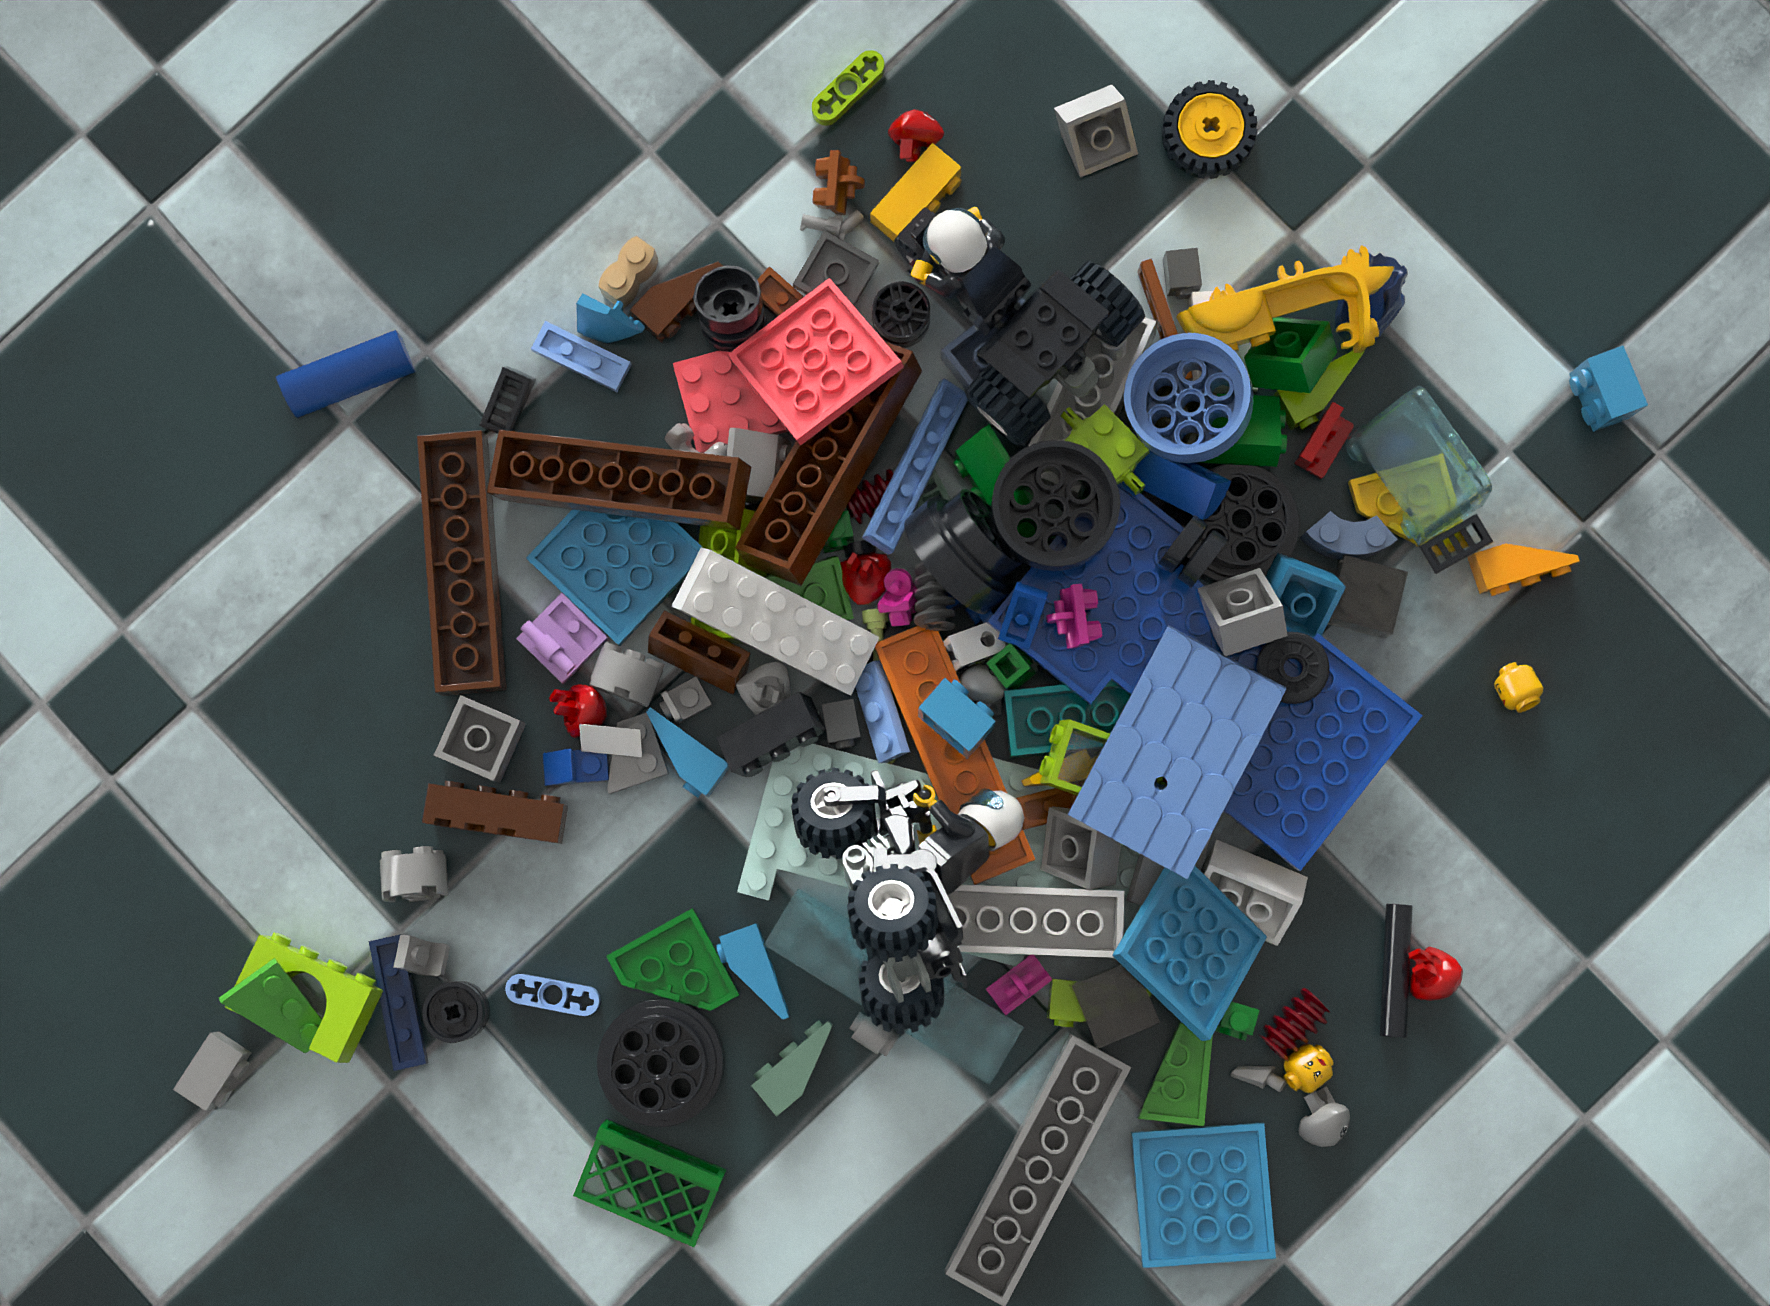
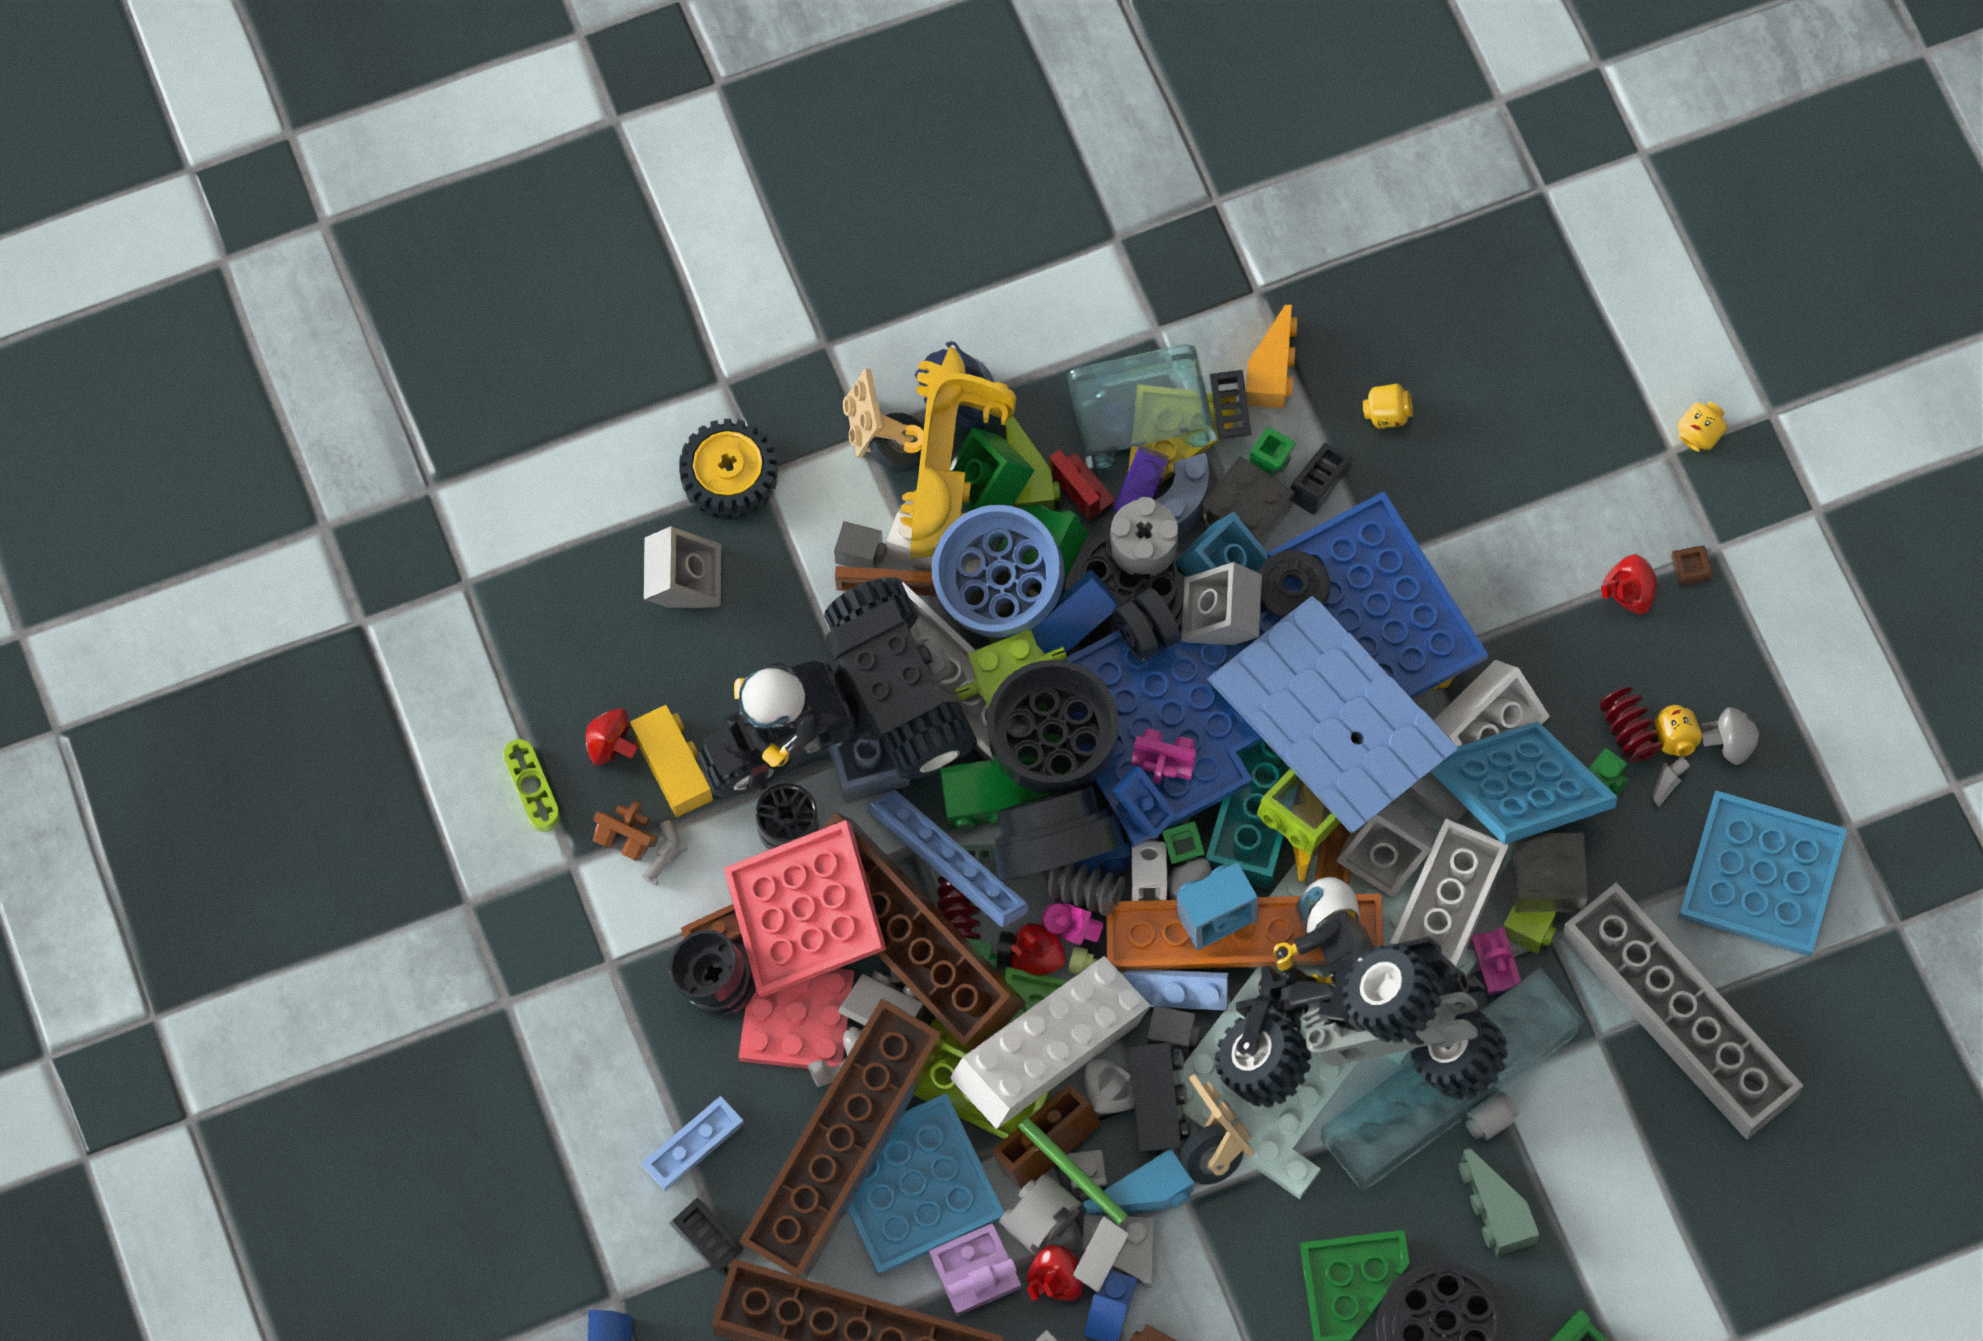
camera: 70 degrees left, 15 degrees down
dark azure slope [576,293,645,343] -> none
tan brick [598,236,658,308] -> none
reddish brown slope [630,261,723,342] -> none
dark azure slope [716,923,790,1020] -> none
dark grey plate [793,230,879,307] -> none
bright green wing [1137,1022,1213,1126] -> none
black piece [1380,904,1413,1038] -> none
dark azure brick [1569,346,1648,432] -> none
none -> tan plate [843,369,924,472]
none -> bright green bar [1017,1117,1128,1225]
none -> light grey brick [1110,497,1178,576]
none -> dark purple brick [1113,445,1170,512]
none -> plate [1180,1074,1255,1185]
none -> green brick [1249,426,1296,480]
none -> black slope [1288,443,1353,514]
none -> reddish brown tile [1671,545,1713,586]
none -> yellow head [1678,401,1727,452]

